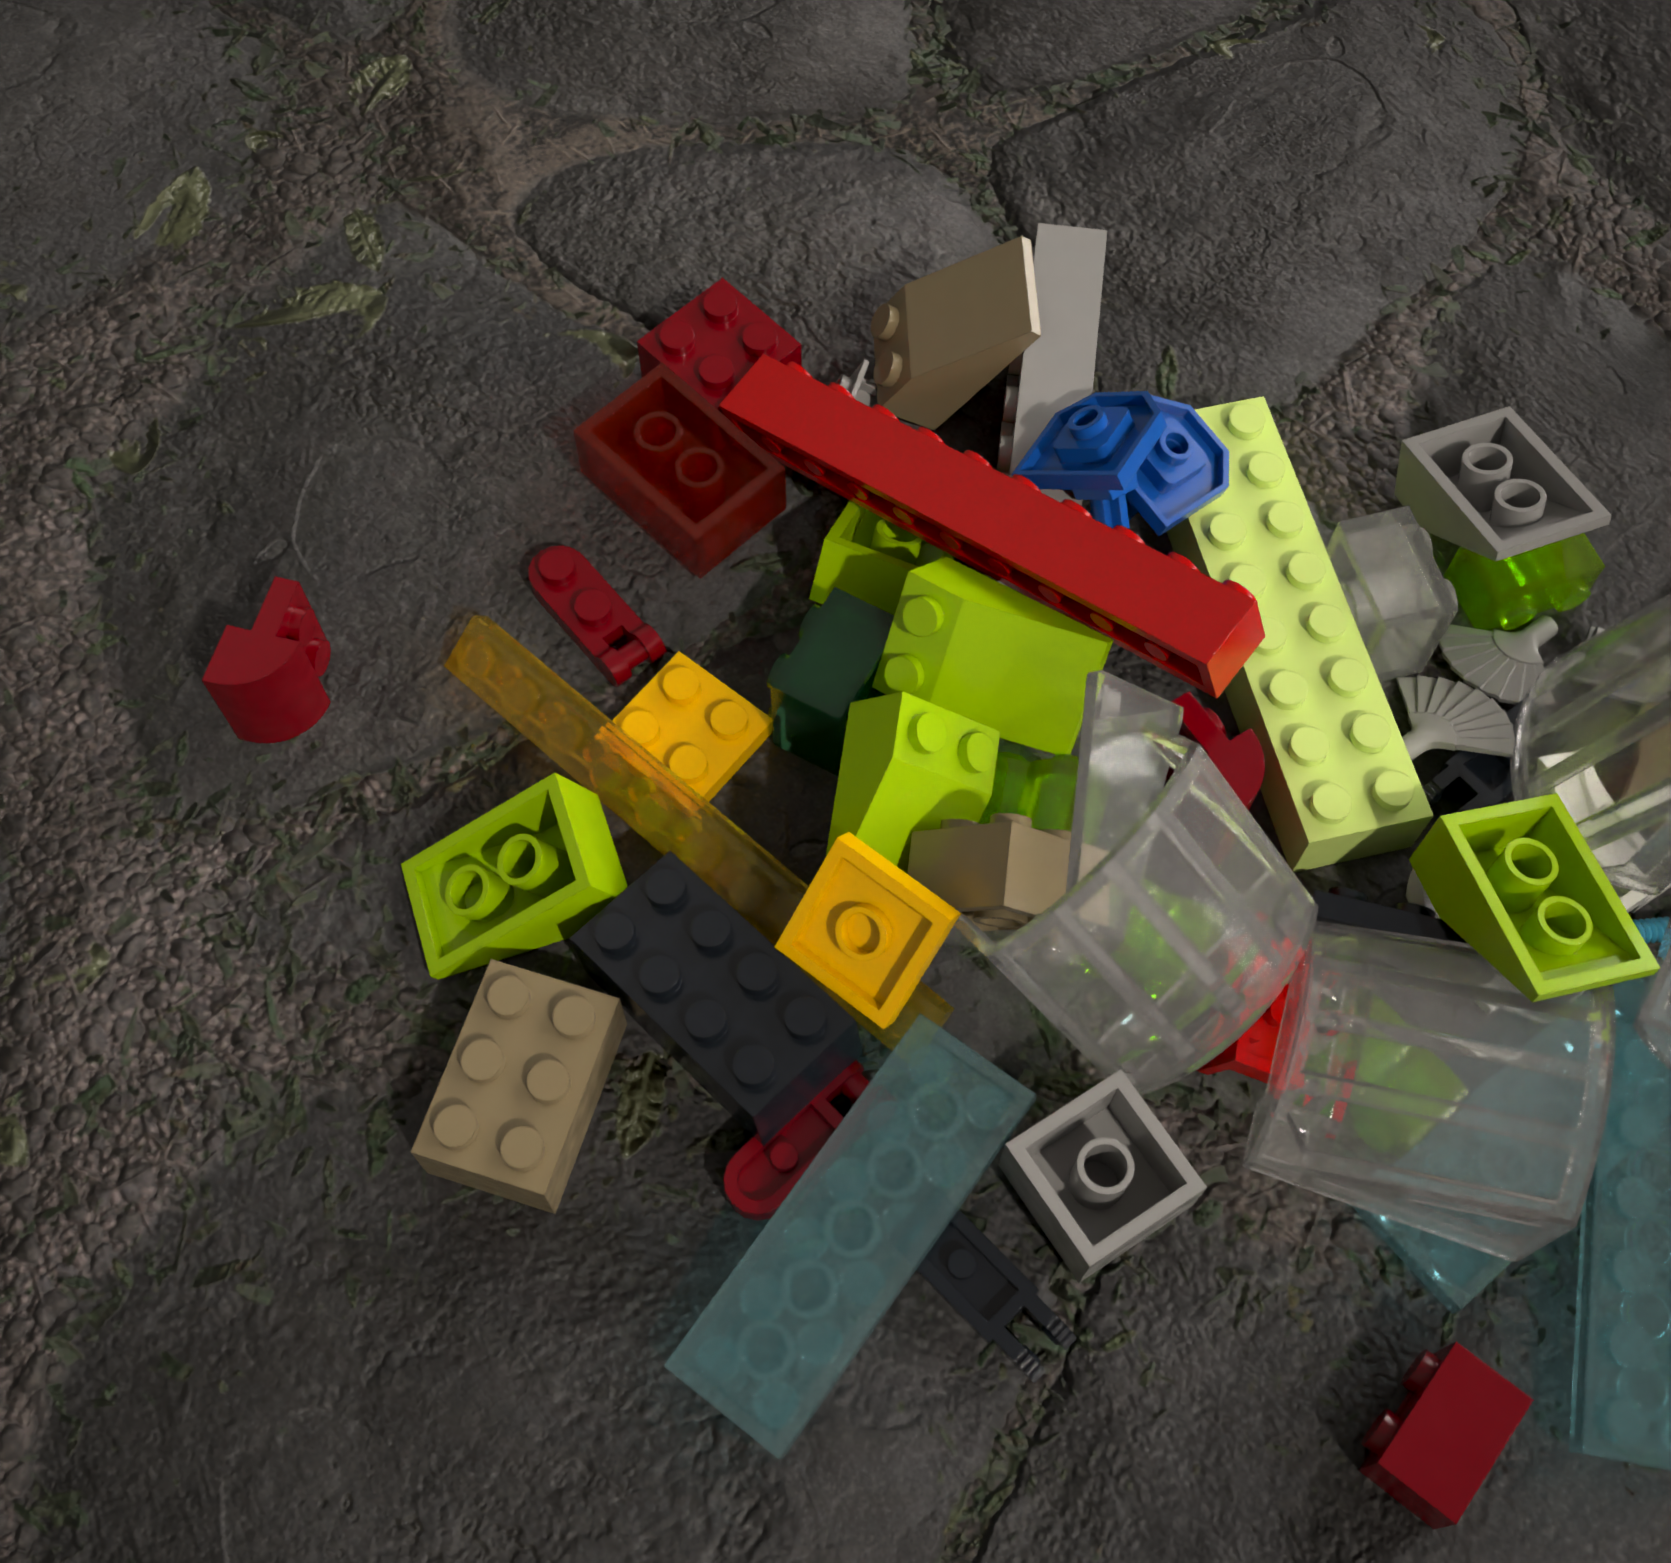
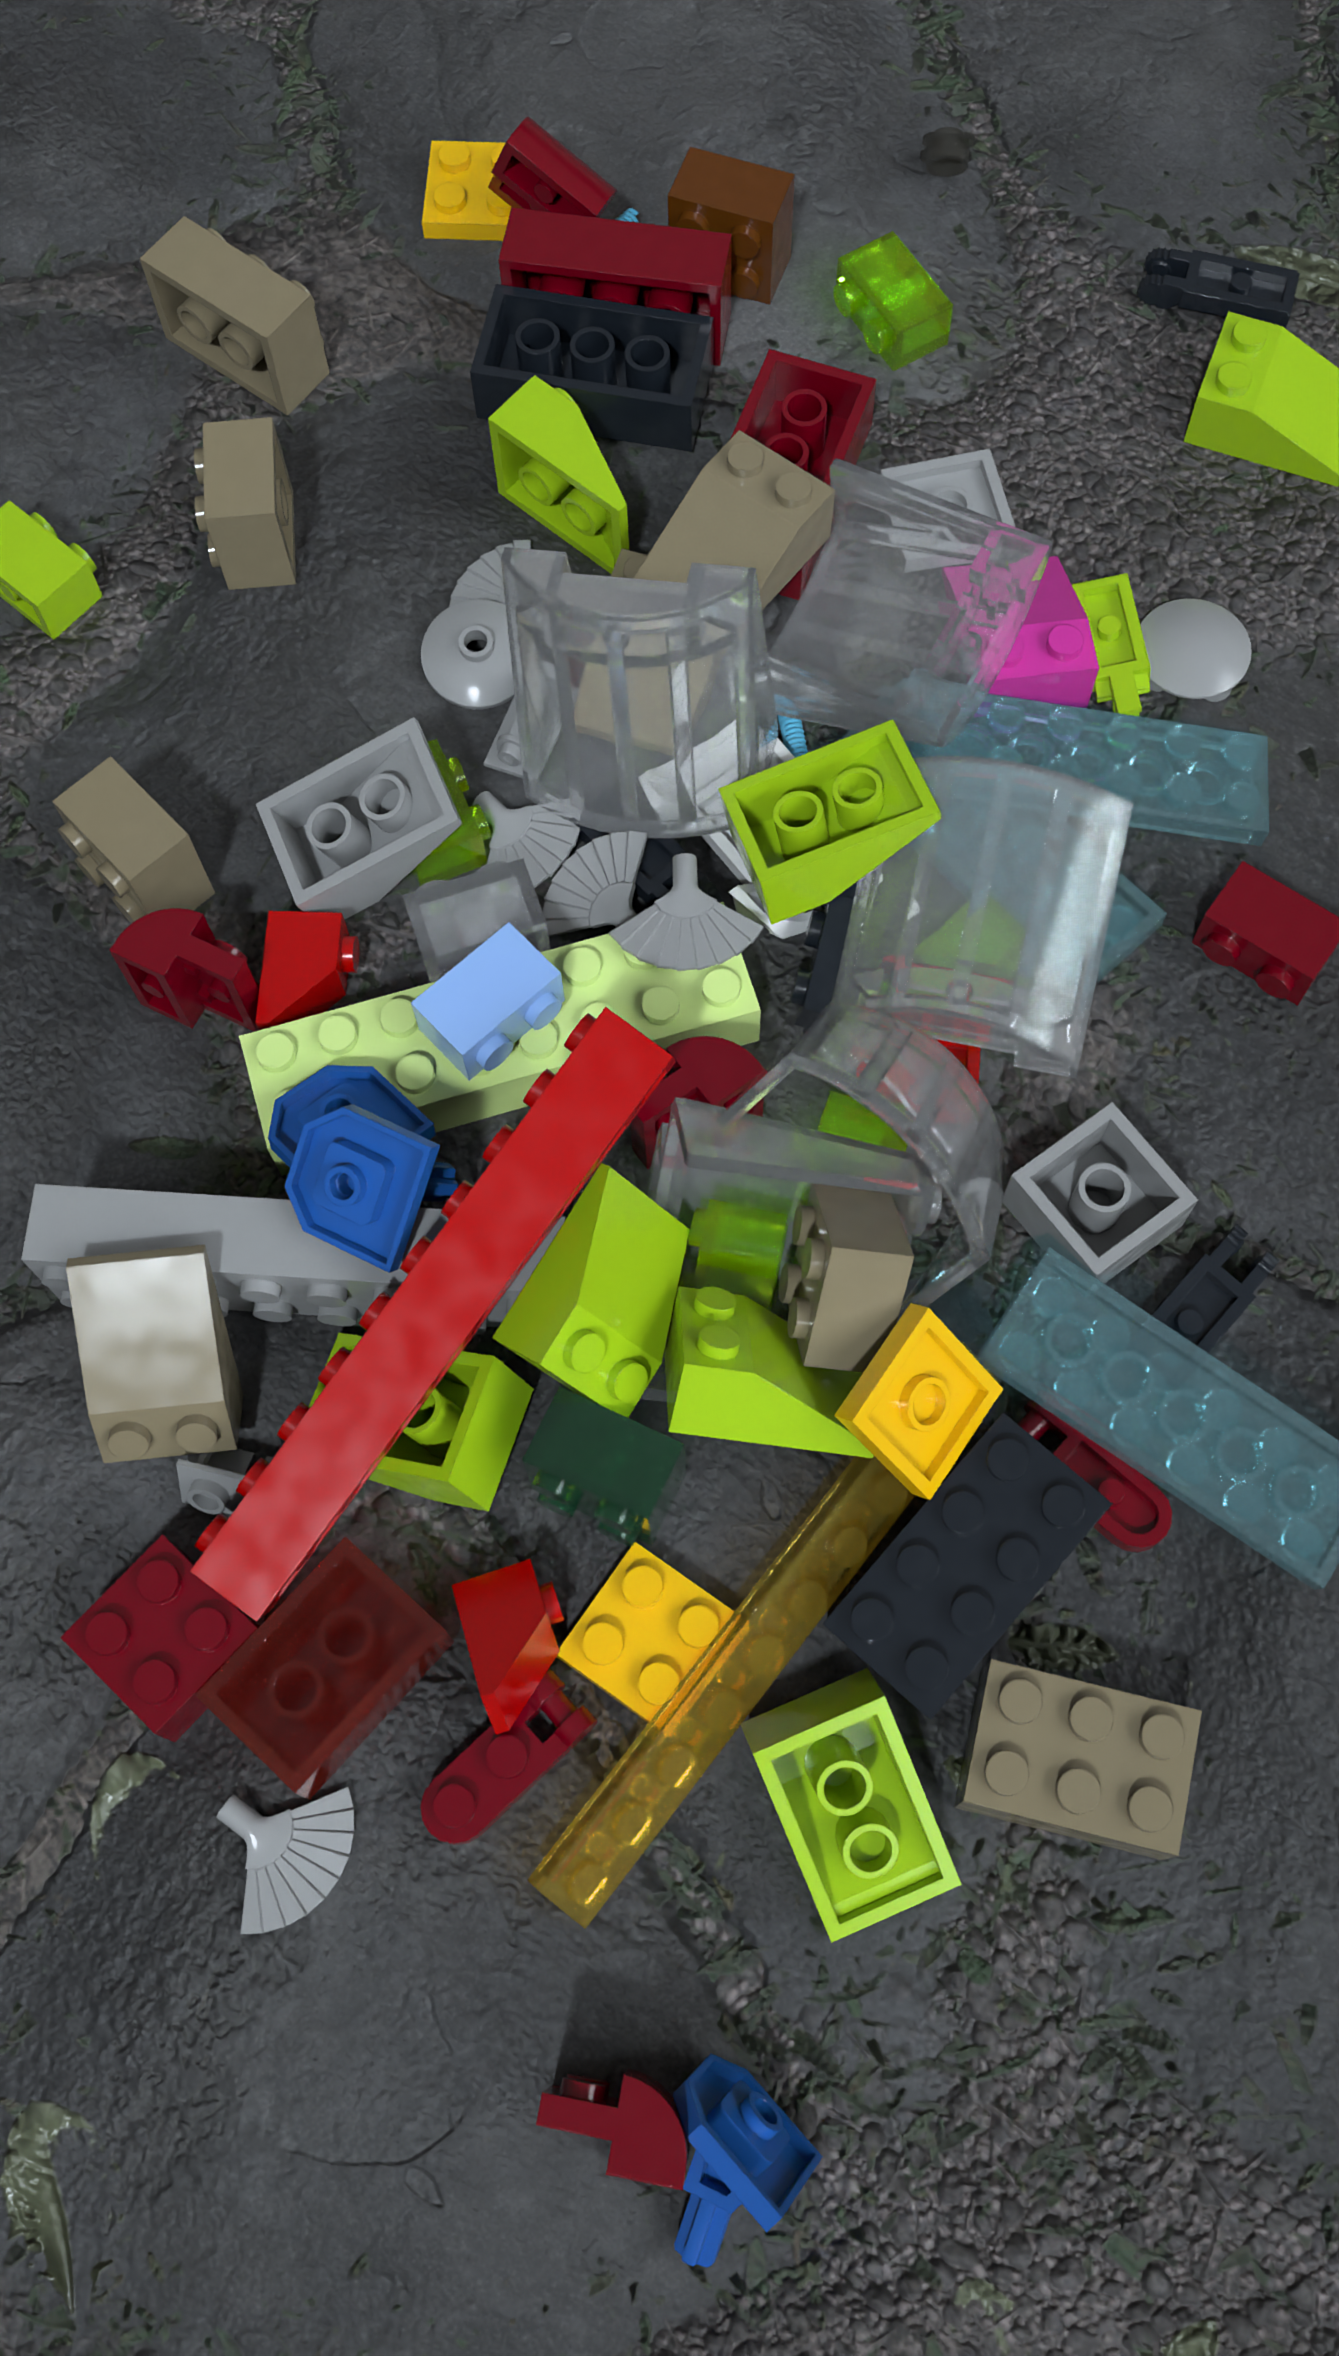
camera: 90 degrees left, 5 degrees up
none -> dark tan brick [52,756,215,923]
none -> dark red brick [109,908,260,1032]
none -> light grey hand [216,1787,355,1934]
none -> red slope [255,911,359,1030]
none -> light blue brick [411,922,565,1081]
none -> red slope [452,1559,564,1735]
none -> light grey hand [609,853,764,971]
none -> blue piece [673,2053,823,2267]

